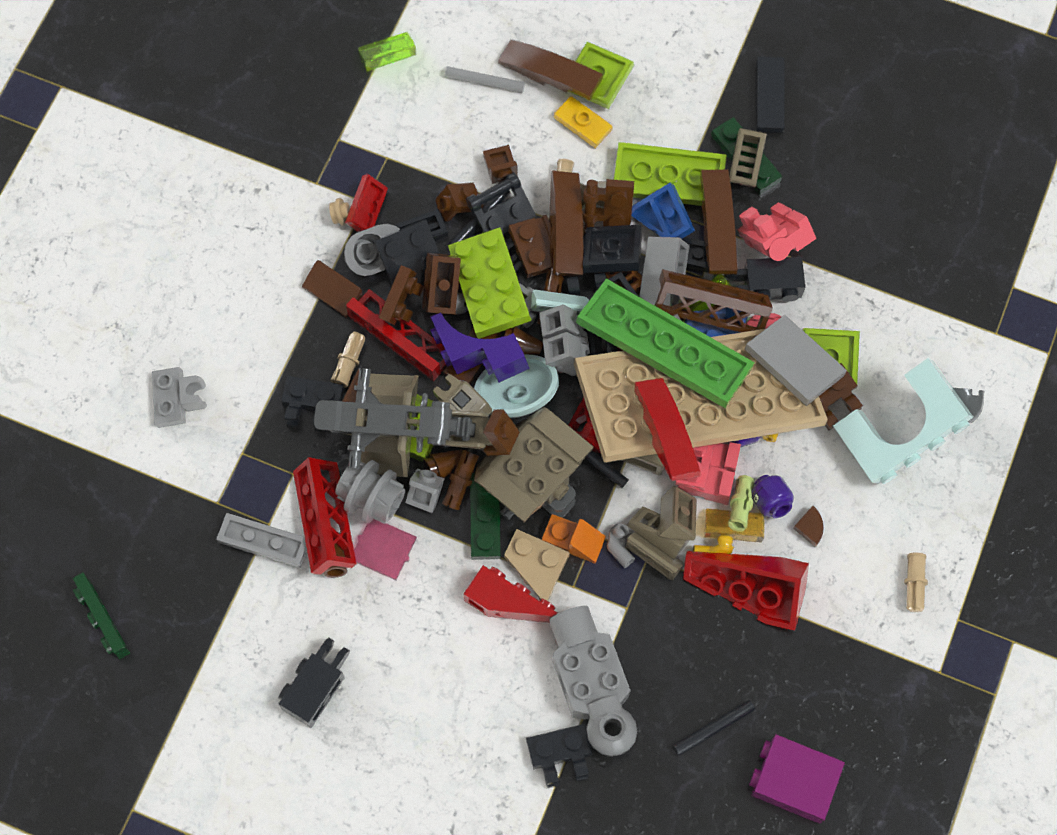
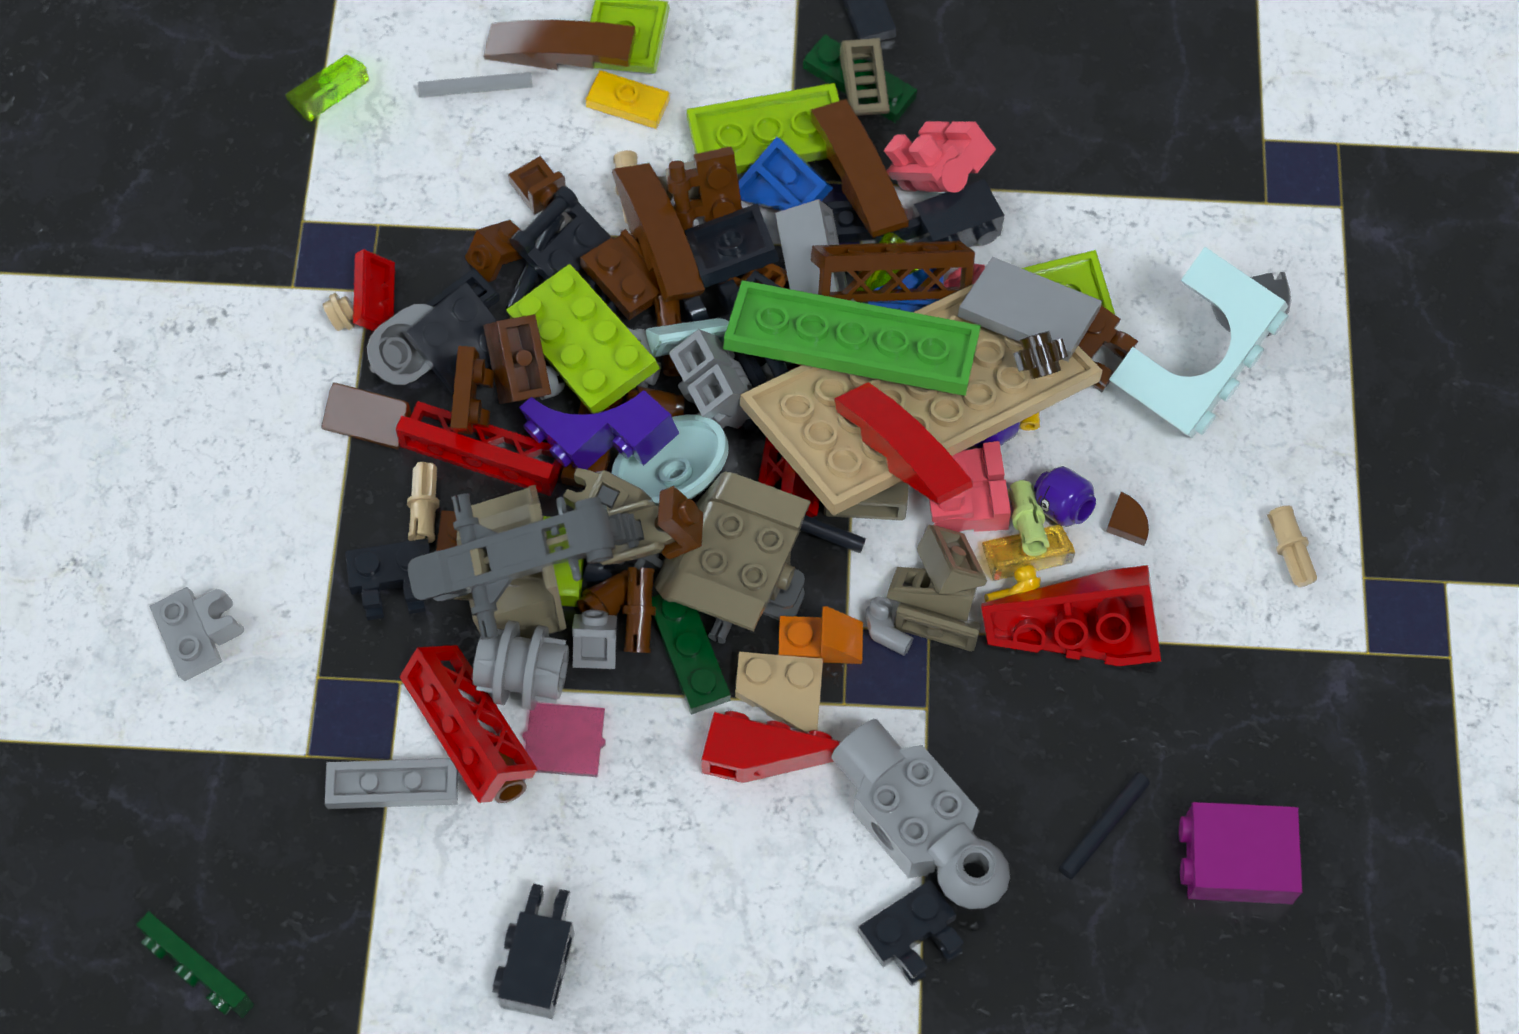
camera: 20 degrees left, 5 degrees down
none -> dark brown gear [1013,331,1068,379]

